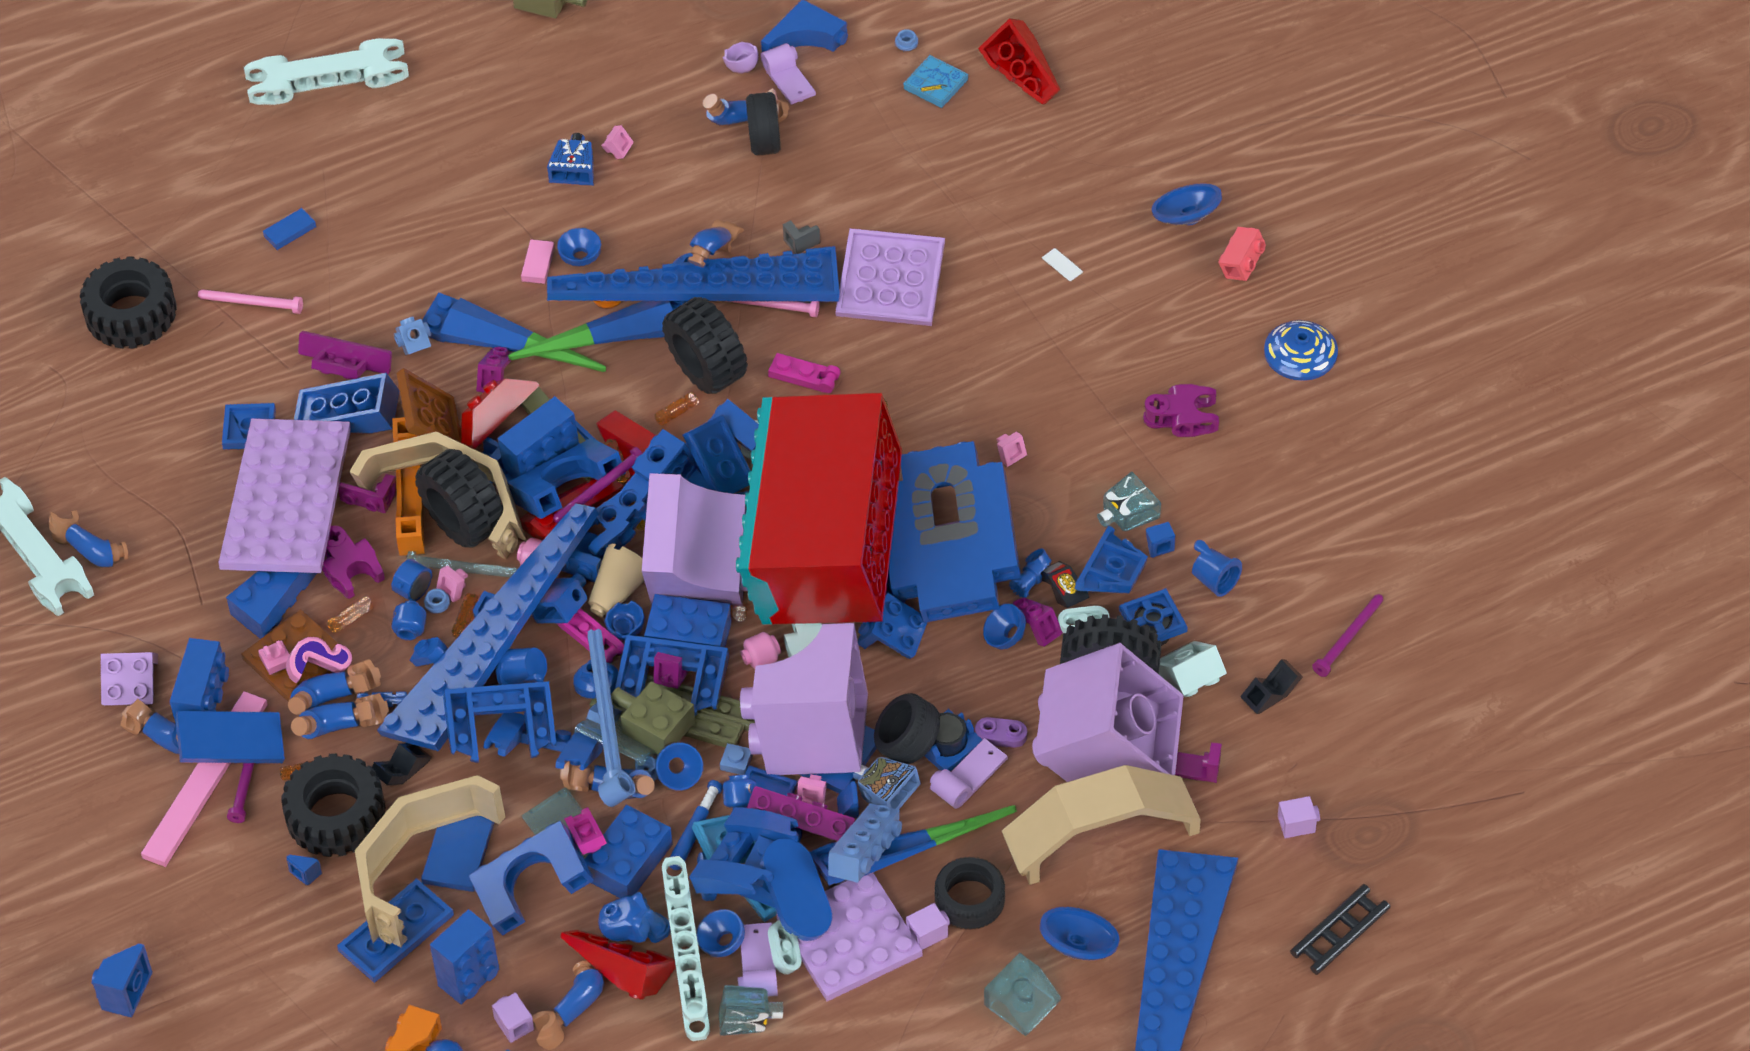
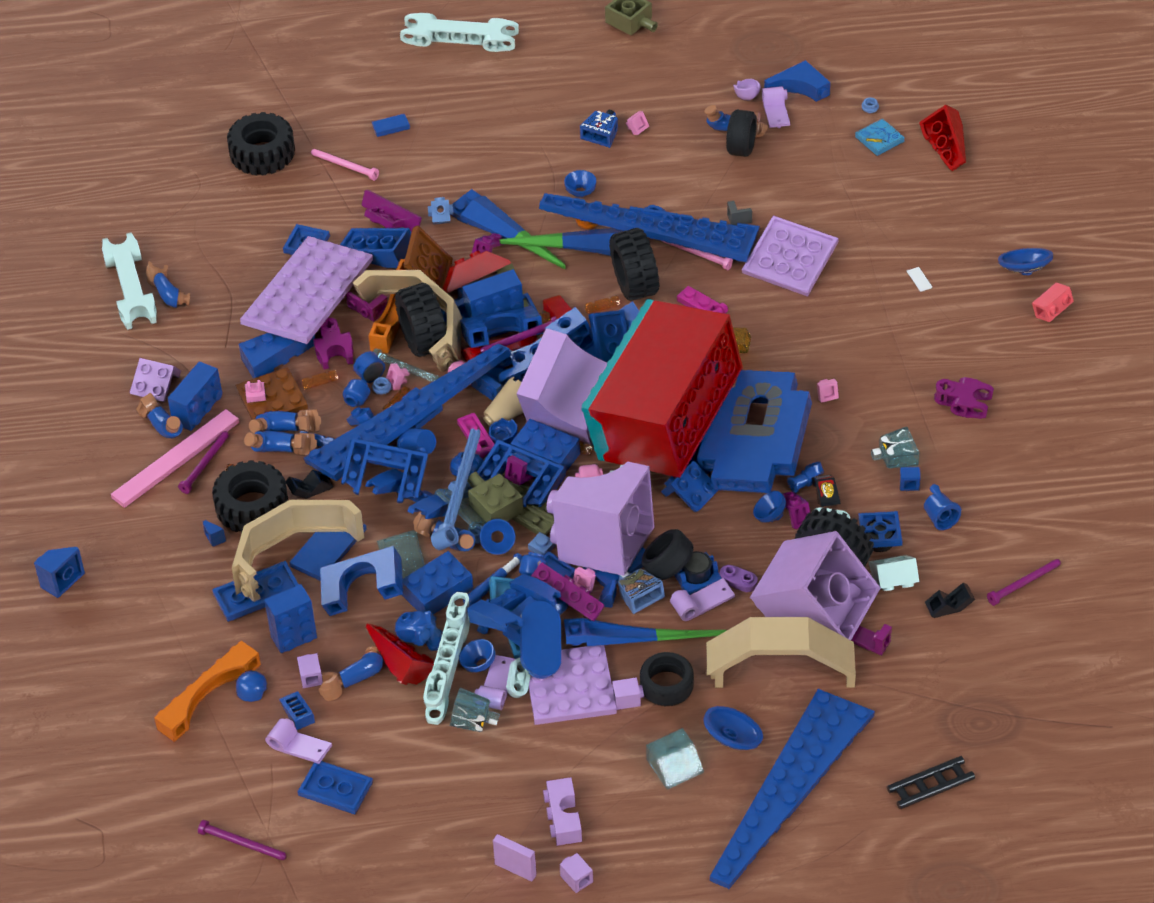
camera: 20 degrees right, 5 degrees down
blue tile [175,711,285,763] -> none
bright pink animal [286,637,352,683] -> none
bright pink tile [521,239,555,284] -> none
blue torso [531,573,587,624] -> none
dark pink plate [564,807,607,855] -> none
piece [688,219,744,267] -> none
medium blue brick [828,803,902,883] -> none
blue wing [1075,526,1148,594] -> none
blue dish [1264,320,1338,381] -> none
lavender brick [1278,796,1320,838] -> none

